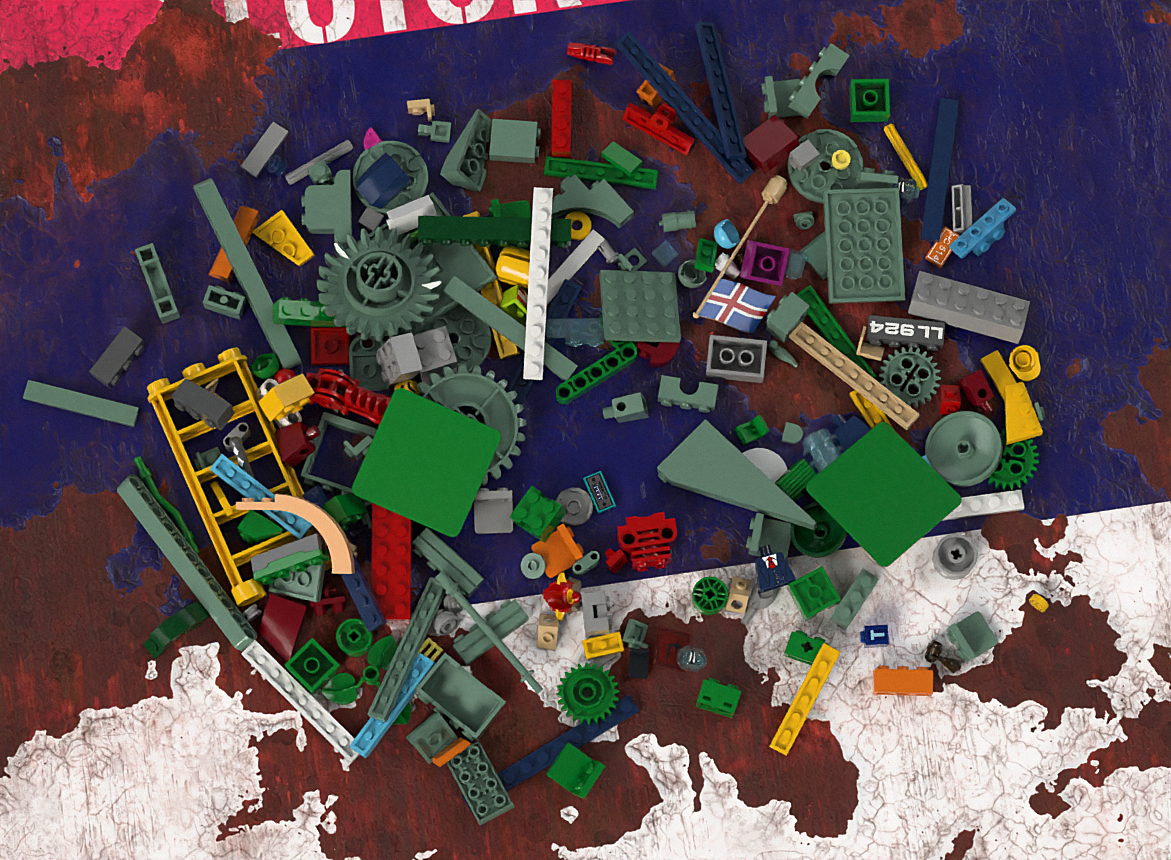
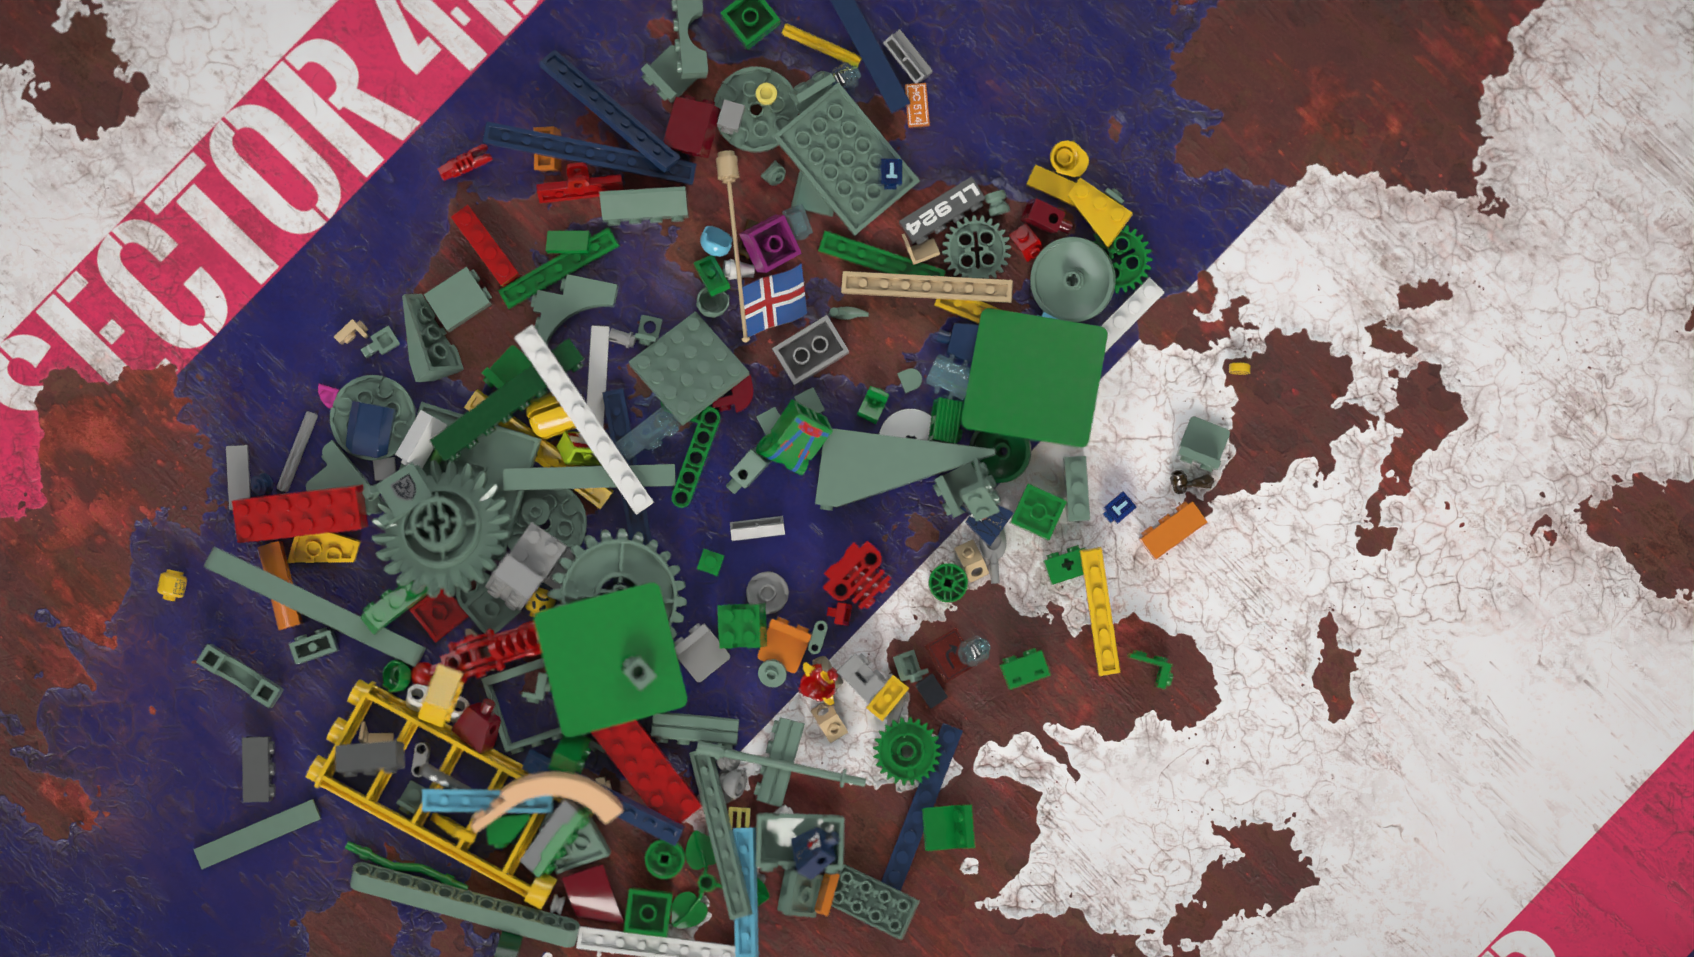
camera: 35 degrees left, 10 degrees up
sand green brick [307,159,333,185] -> none
dark red hips [310,583,346,616] -> none
yellow piece [565,211,591,240] -> none
tile [583,471,616,514] -> none
clear light blue tile [652,241,678,267] -> none
sand green piece [659,210,696,232] -> none
sand green brick [766,292,810,344] -> none
light grey brick [908,271,1030,344] -> none
light grey wheel [932,533,978,580] -> none
dark azure bracket [949,198,1016,258] -> none
none -> yellow head [157,569,187,601]
none -> red brick [232,484,368,543]
none -> sand green flag [363,462,433,528]
none -> sand green piece [521,497,550,526]
none -> sand green slope [599,187,689,226]
none -> sand green brick [621,655,657,691]
none -> green brick [697,549,725,576]
none -> piece [730,516,785,541]
none -> green piece [756,399,833,475]
none -> dark blue torso [791,827,840,880]
none -> clear blue brick [878,158,902,190]
none -> sand green bracket [959,457,1001,521]
none -> sand green wheel [984,190,1010,217]
none -> green bracket [1127,650,1173,689]

